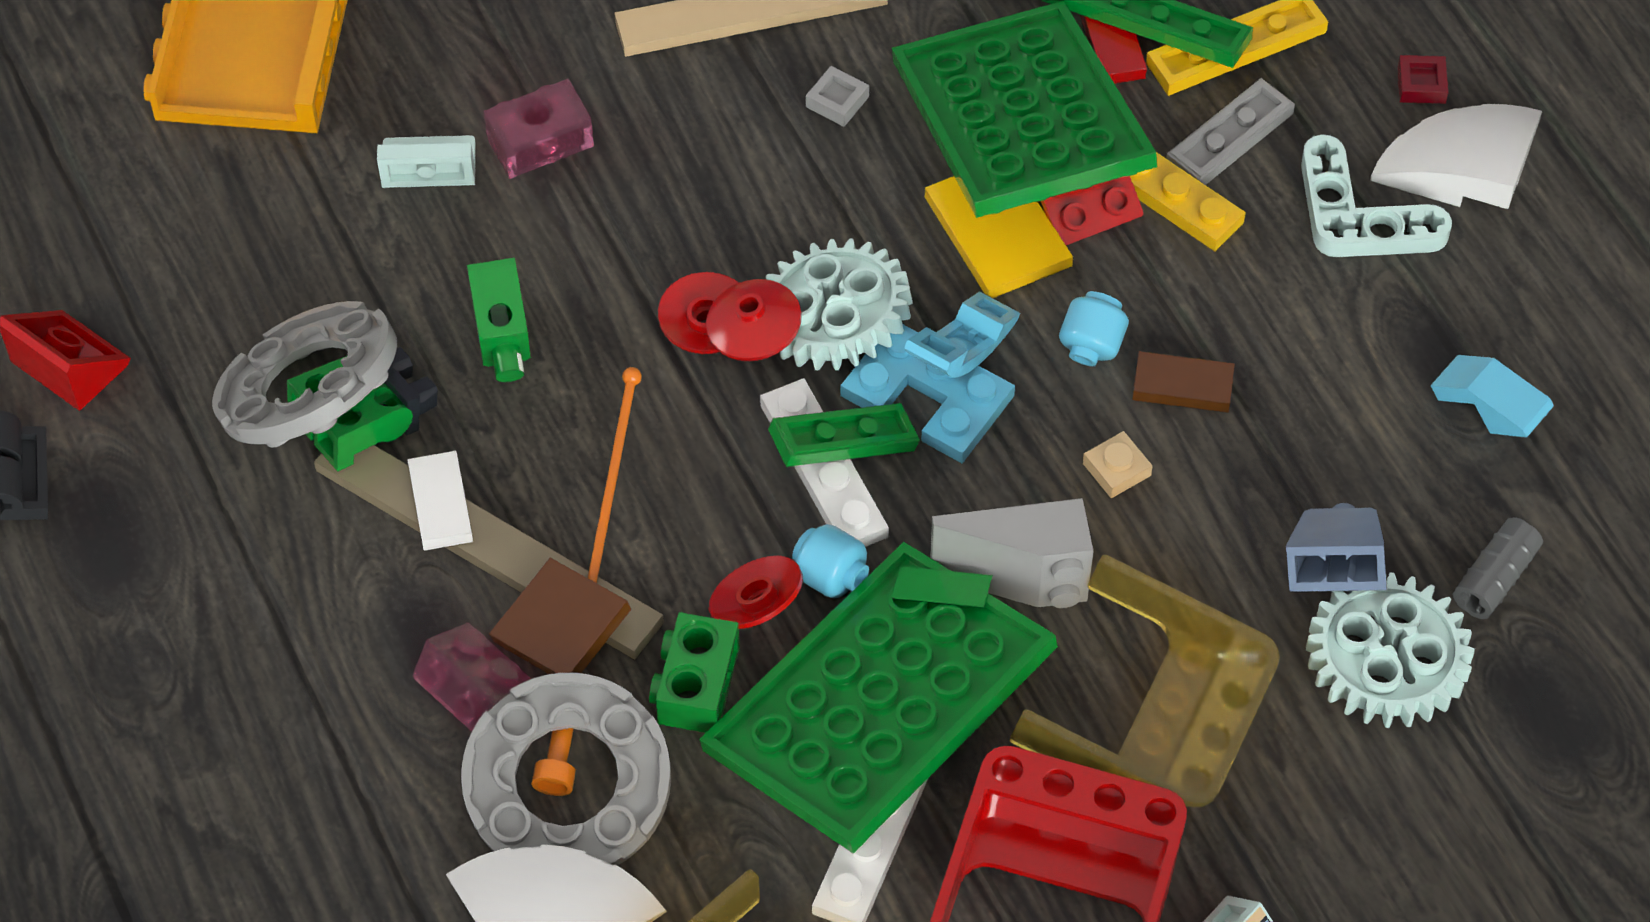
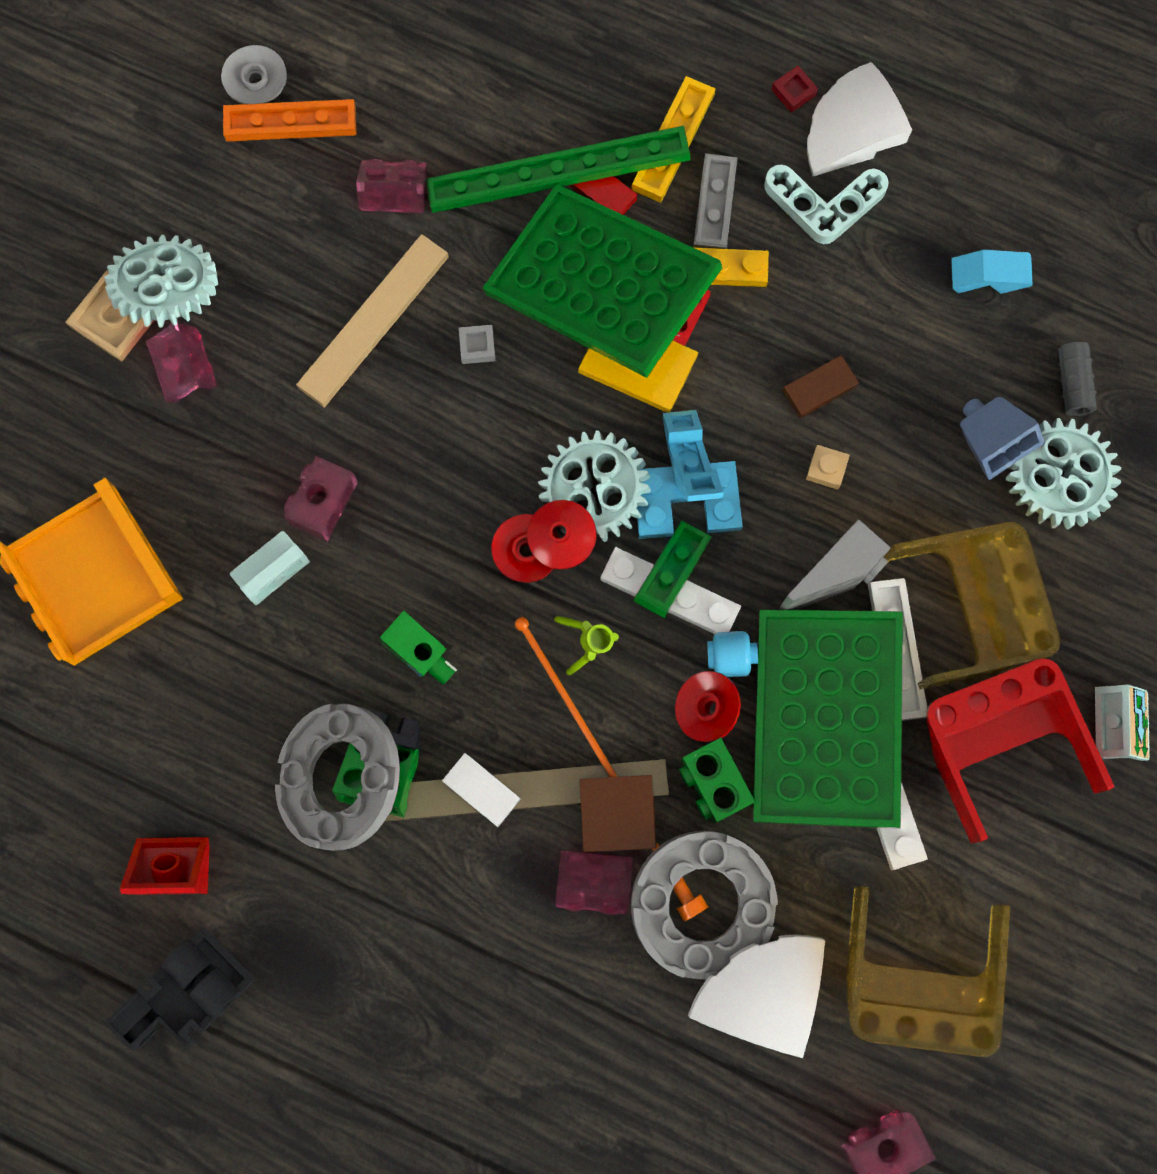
camera: 40 degrees left, 20 degrees up
green sticker [891,566,993,607] -> none
medium azure head [1059,291,1129,366] -> none
none -> lime plant [554,616,619,675]
none -> white plate [868,578,927,721]

